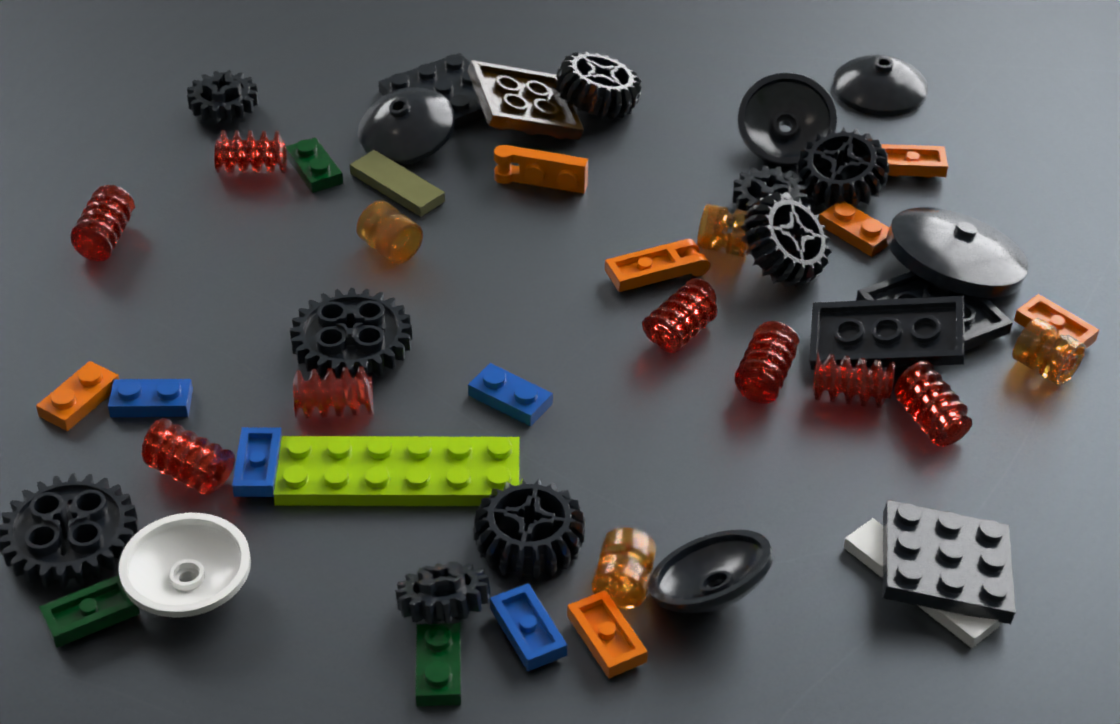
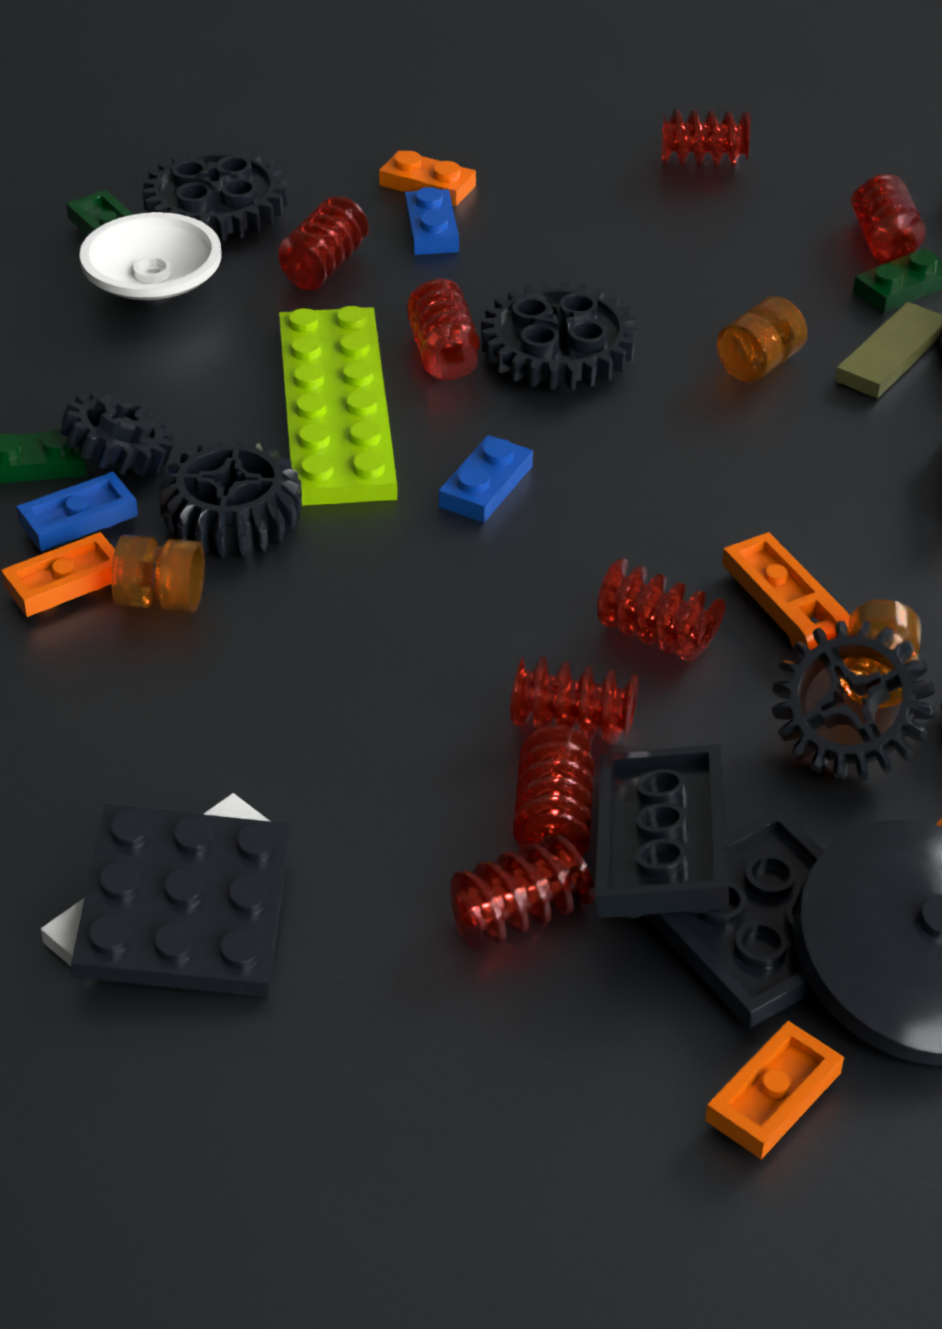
camera: 85 degrees right, 0 degrees up
blue plate [232,427,282,497] -> none
black dish [648,530,774,614] -> none
clear orange wheel [1012,318,1086,386] -> none

